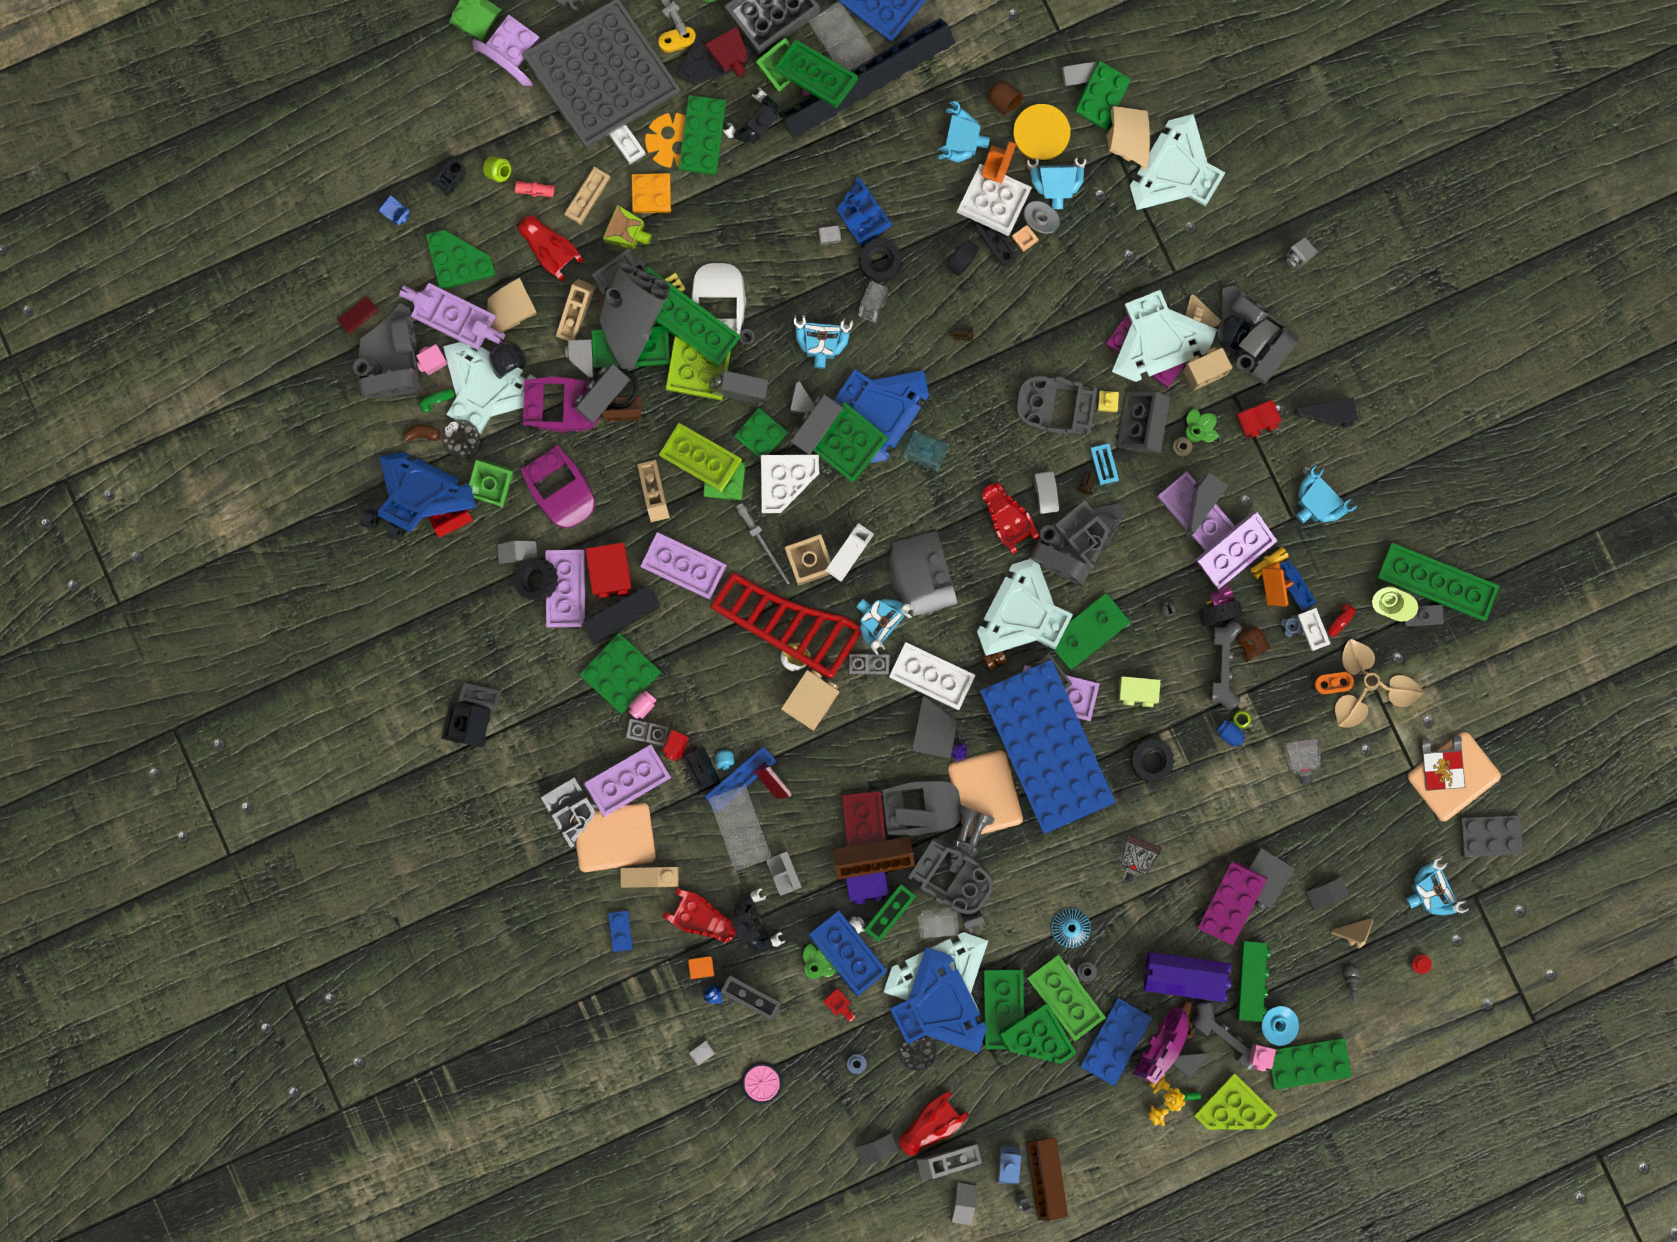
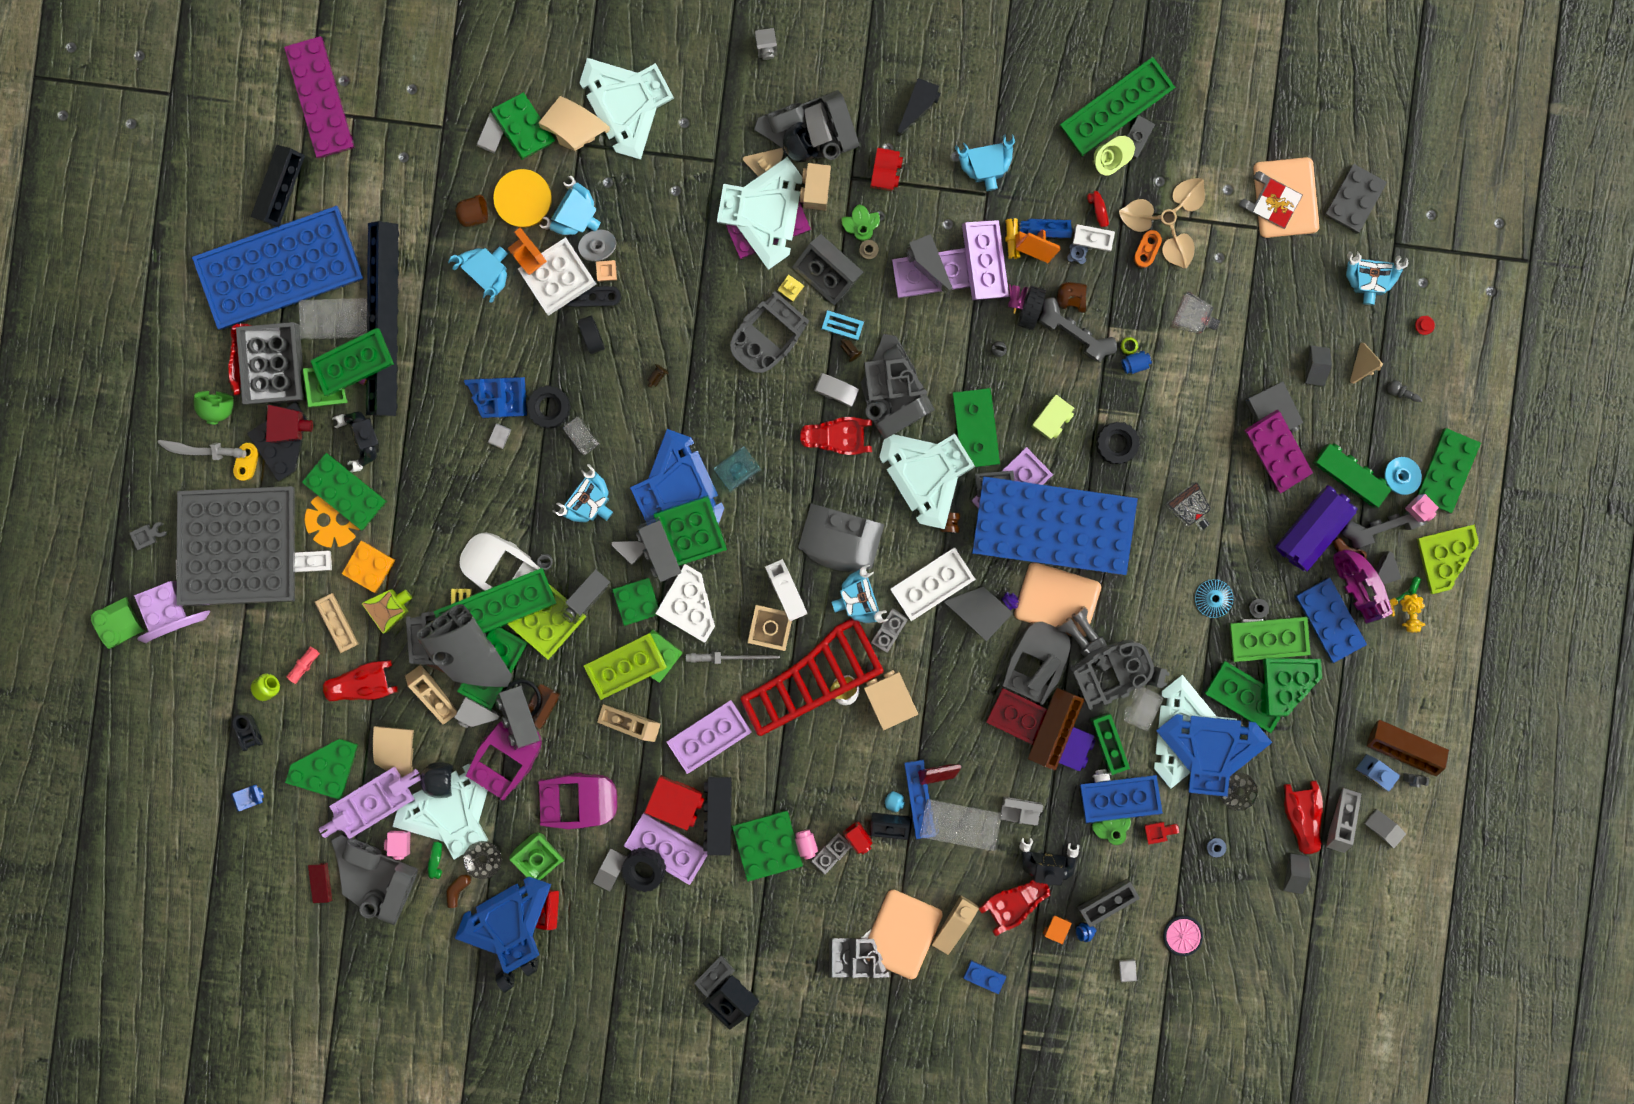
camera: 60 degrees left, 5 degrees up
lavender hinge [584,745,671,818] -> none

